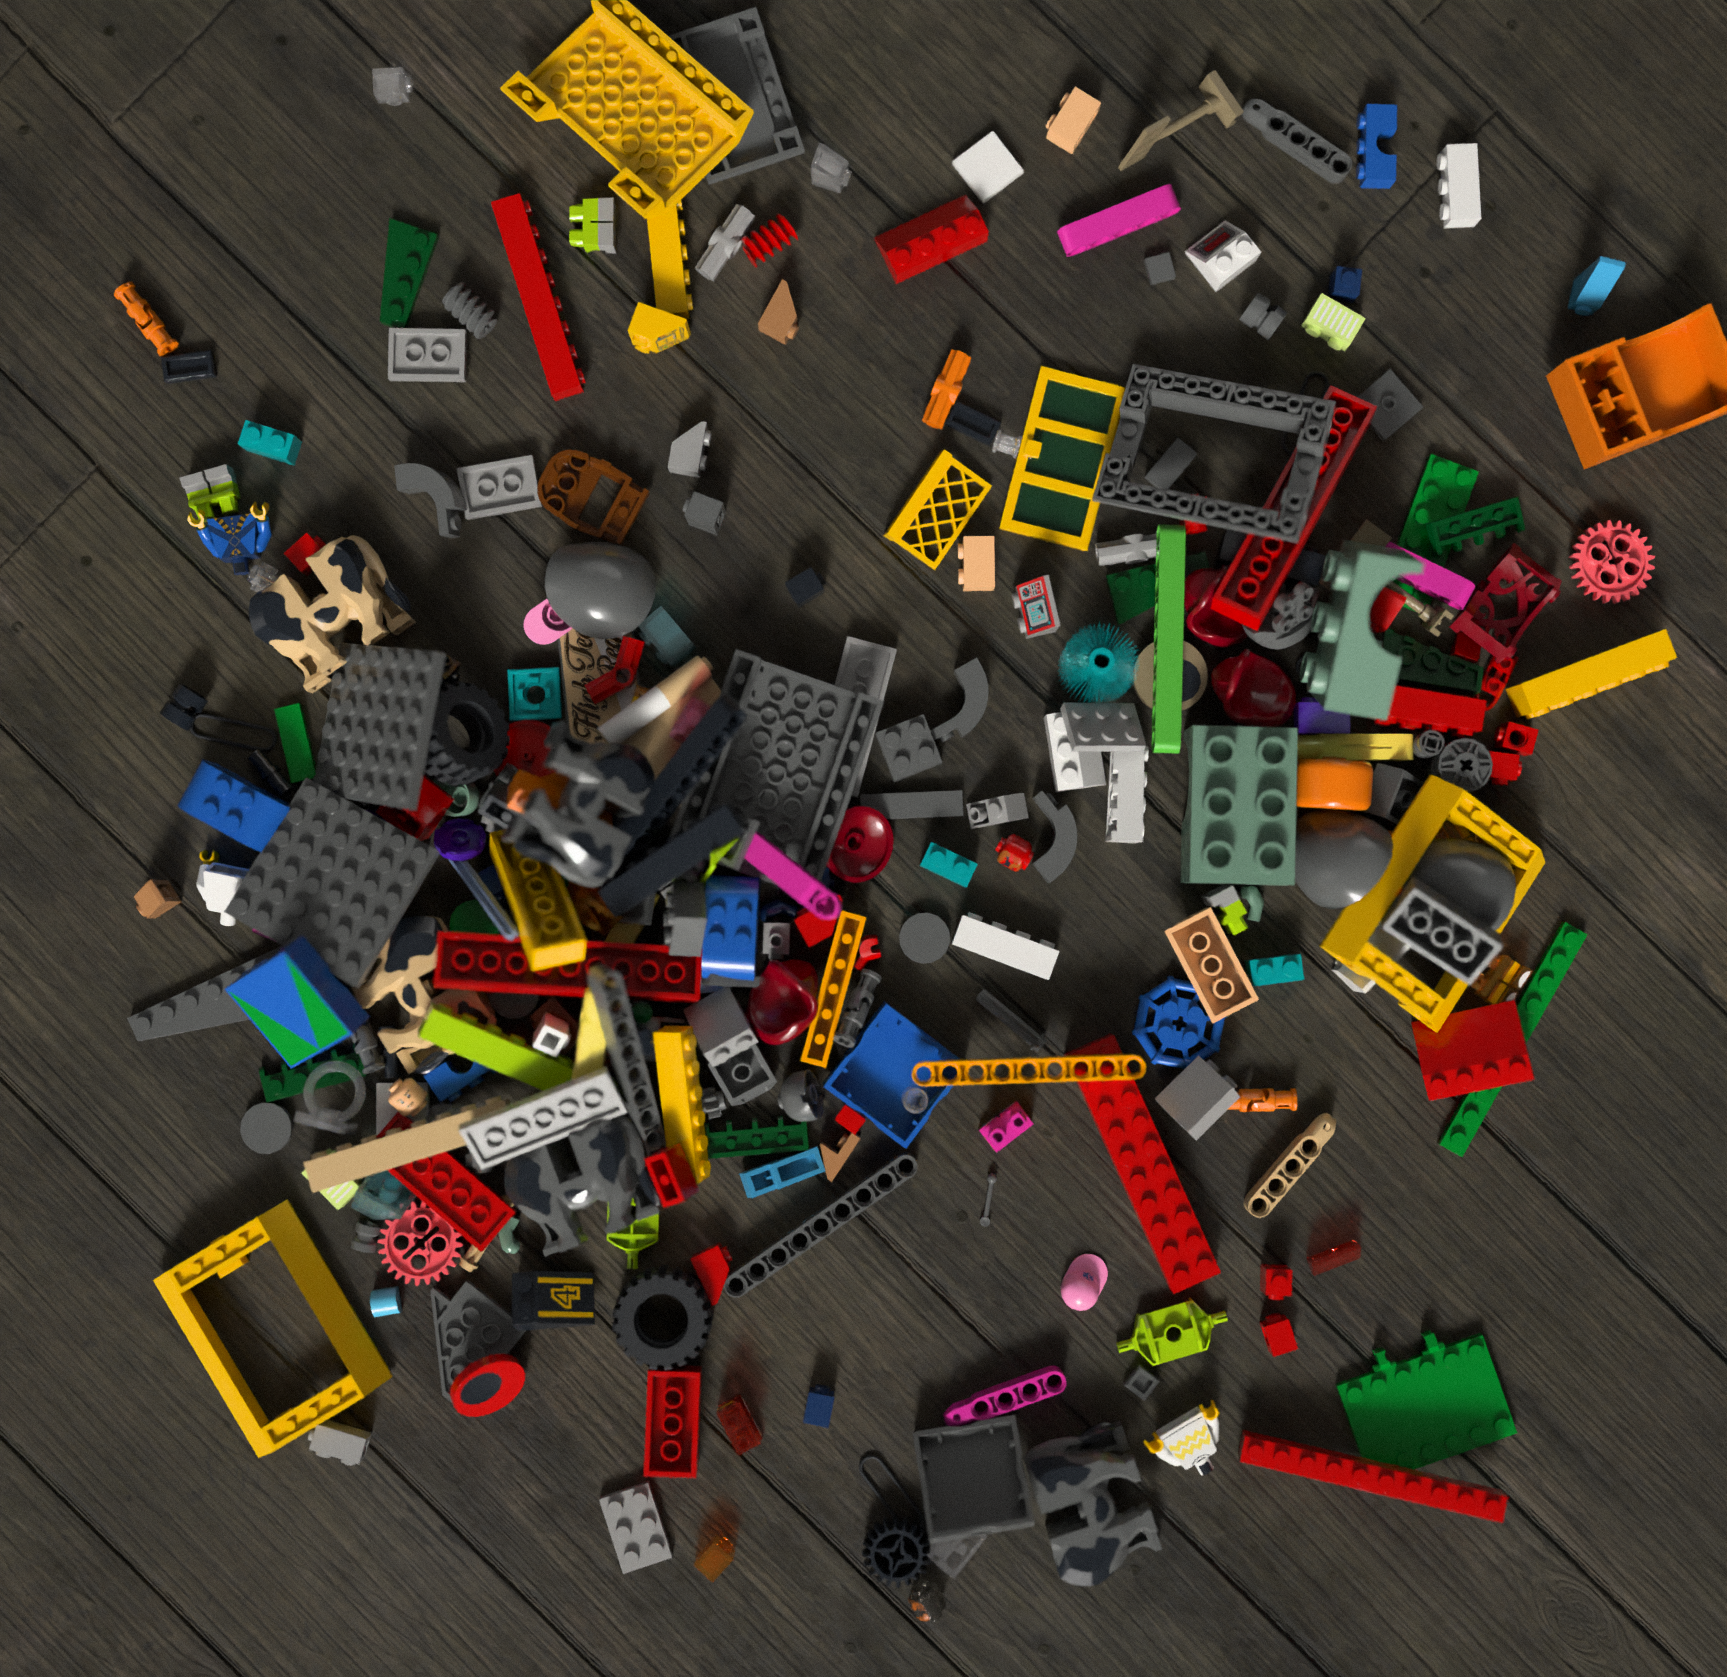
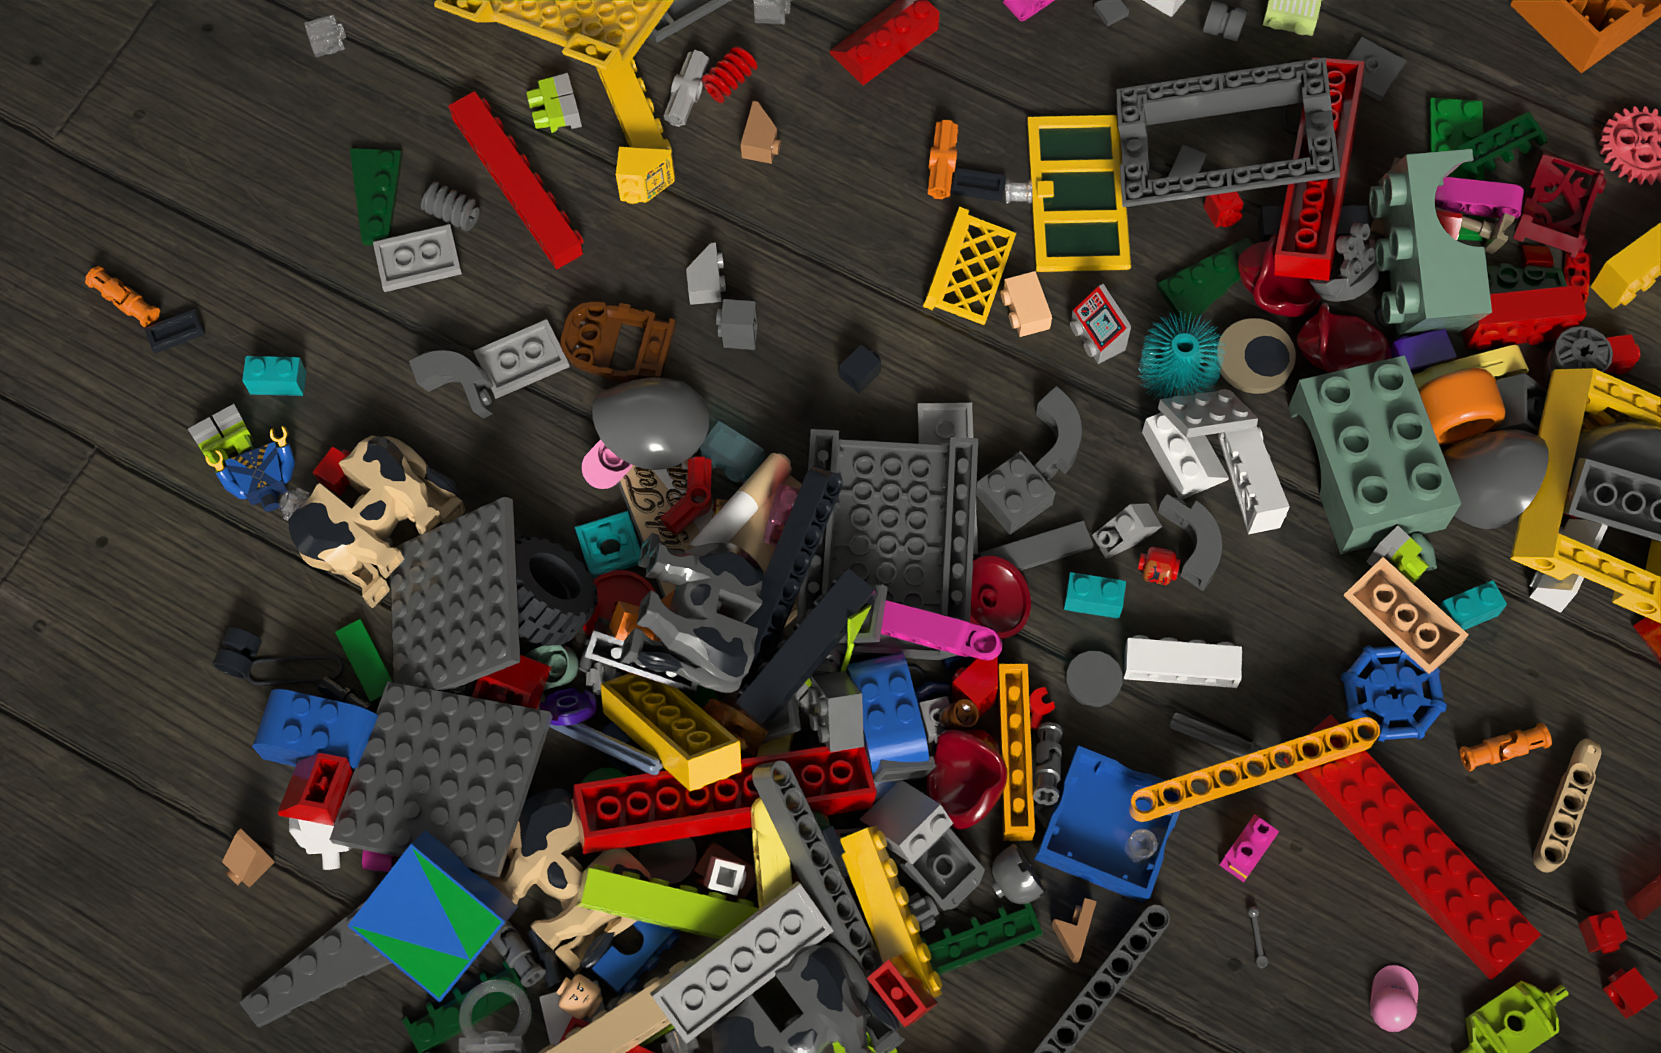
camera: 10 degrees left, 20 degrees down
dark azure slope [739,1147,825,1198] -> none
red slope [835,1103,866,1135] -> none
light grey piece [1095,533,1157,566] -> none
bright green beam [1152,524,1186,754] -> none
light grey brick [1155,1056,1240,1140] -> none
dark grey wheel [1413,730,1445,759] -> none
red brick [1494,722,1539,756] -> none
none -> red slope [277,753,353,826]
none -> reddish brown wheel [939,699,979,731]

